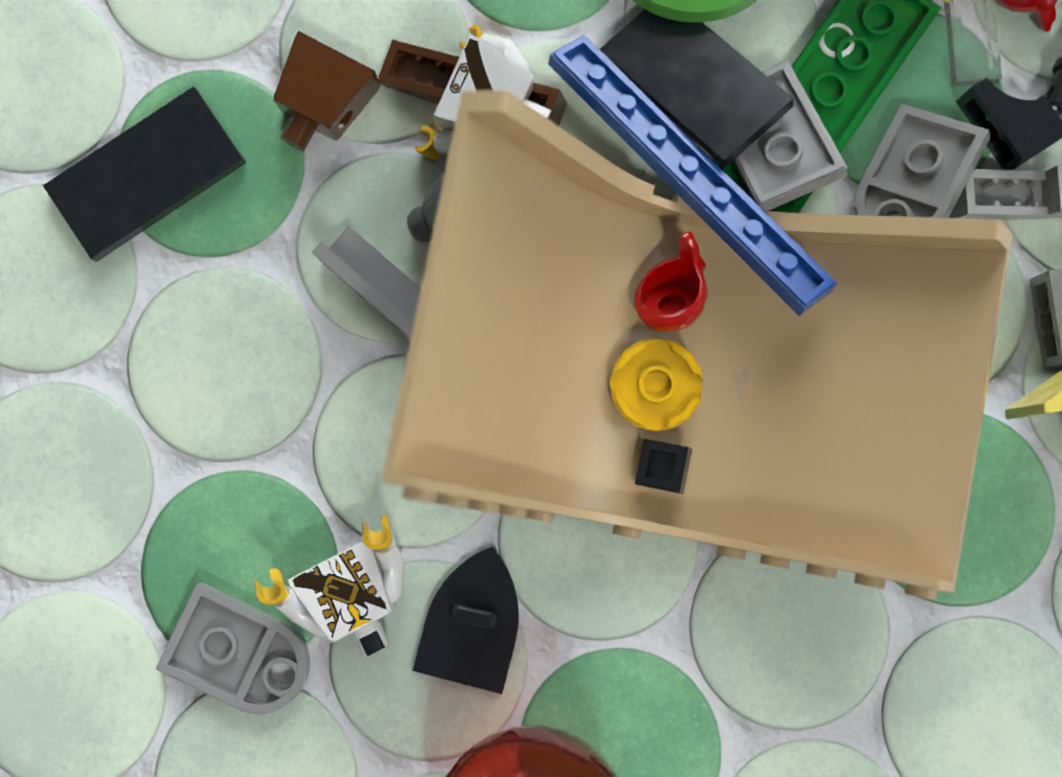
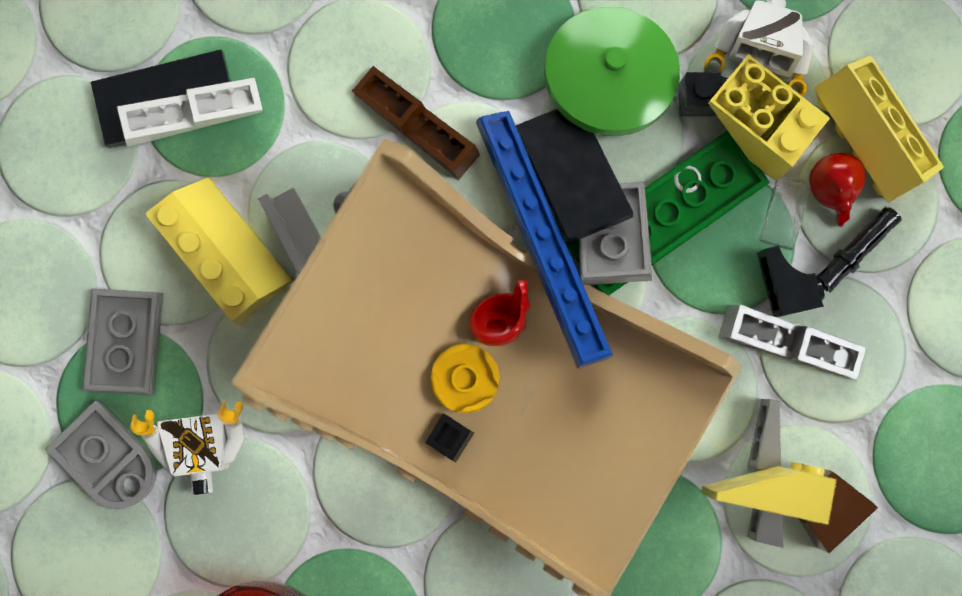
camera: 15 degrees right, 0 degrees up
reddish brown torso [274,31,381,152] -> none
black shield [412,546,519,694] -> none
white torso [415,25,551,160] -> none
light grey tile [855,104,990,218] -> none
none -> light grey tile [82,289,163,395]
none -> white slope [117,78,263,147]
none -> light yellow slope [145,177,293,324]

